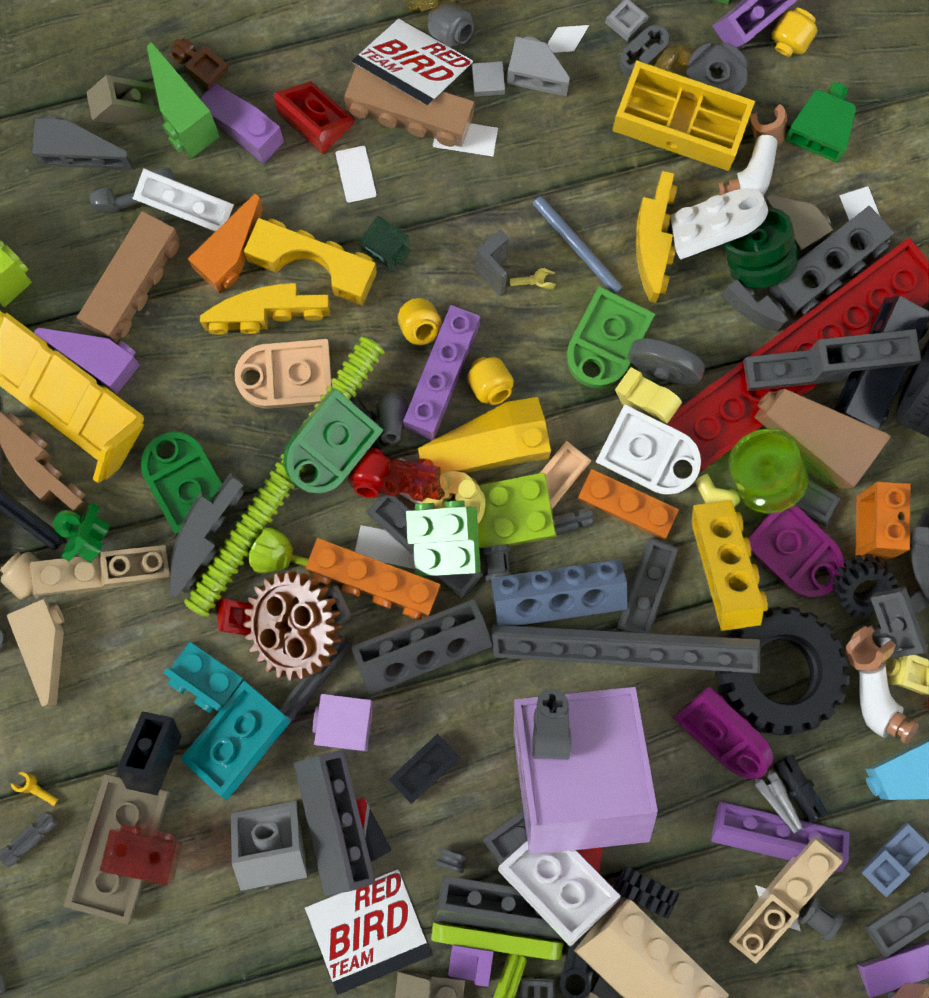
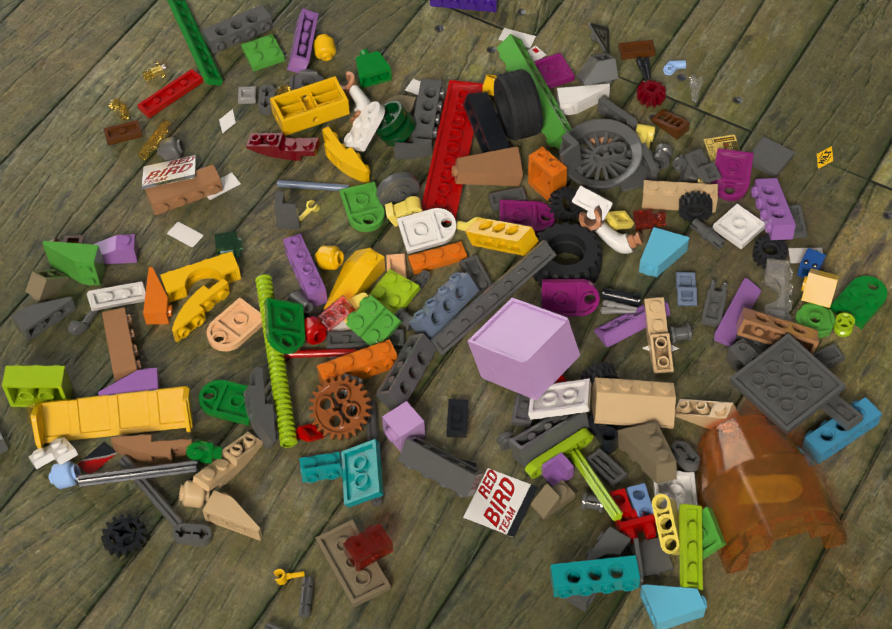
camera: 40 degrees left, 25 degrees down
black brick [116,711,182,796] -> none
light grey slope [231,801,307,891] -> none
lime piece [249,527,309,573] -> none
red slope [274,81,355,154] -> none
yellow head [398,298,442,346] -> none
light grey tile [472,61,505,97] -> none
light grey slope [507,37,570,97] -> none
dark grey piece [532,689,571,760] -> none
clear neon green wheel [728,429,809,514] -> none
dark grey bracket [743,329,921,391] -> none
none -> dark red slope [246,133,320,161]
none -> red bar [284,349,357,358]

